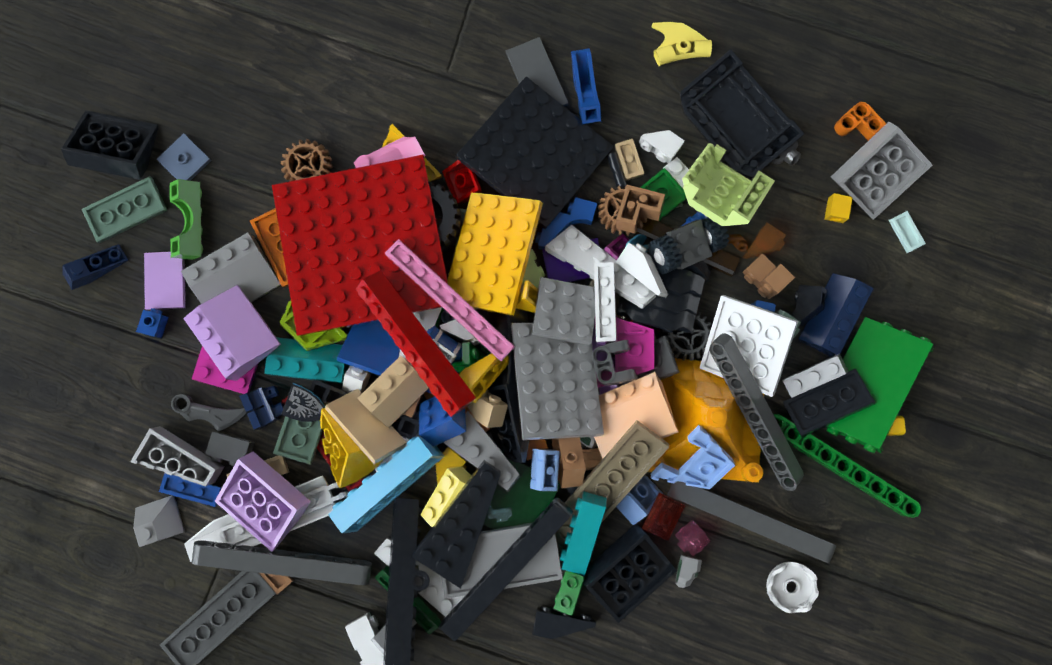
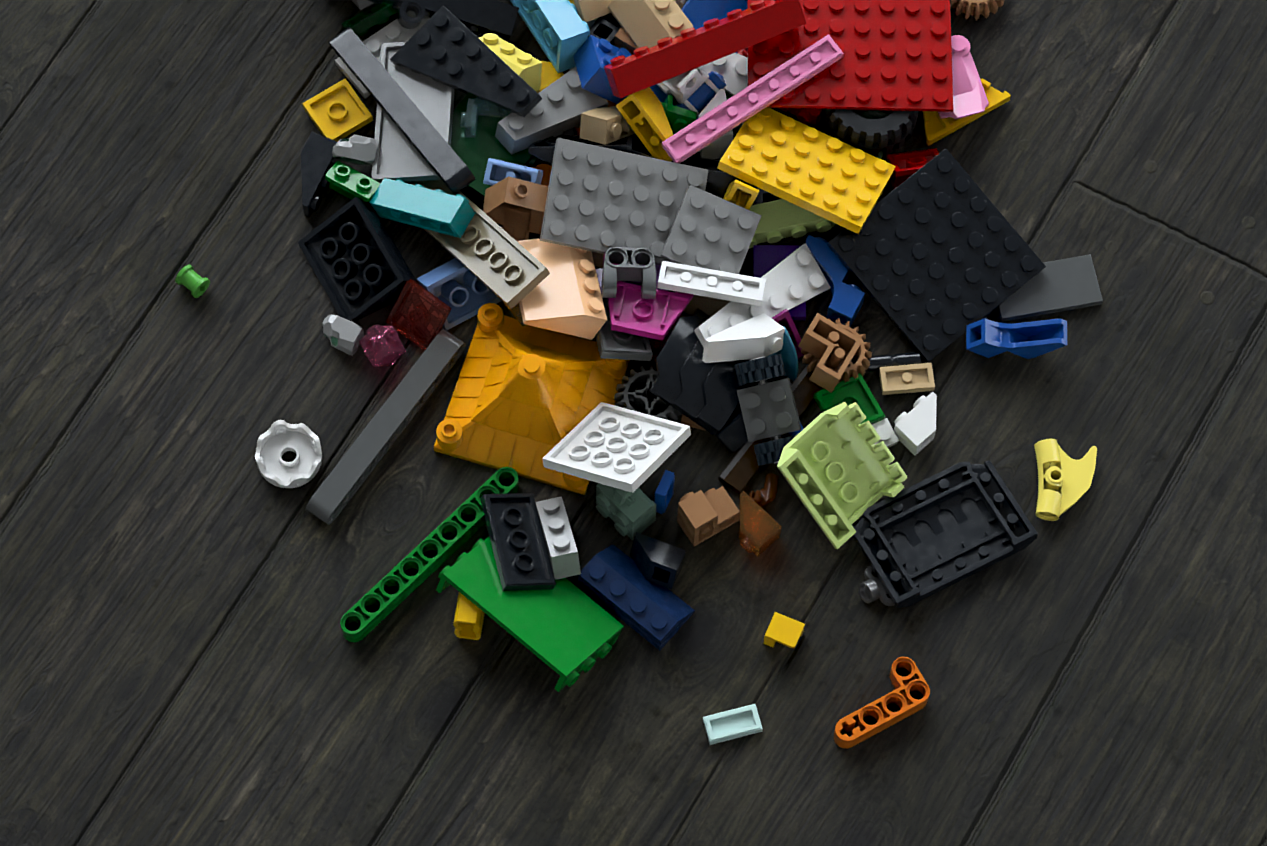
camera: 100 degrees right, 15 degrees down
light blue wing [651,425,735,489] -> none
dark grey beam [709,333,804,491] -> none
light grey slope [831,122,933,220] -> none
none -> yellow plate [302,78,373,142]
none -> light grey rock [332,134,377,166]

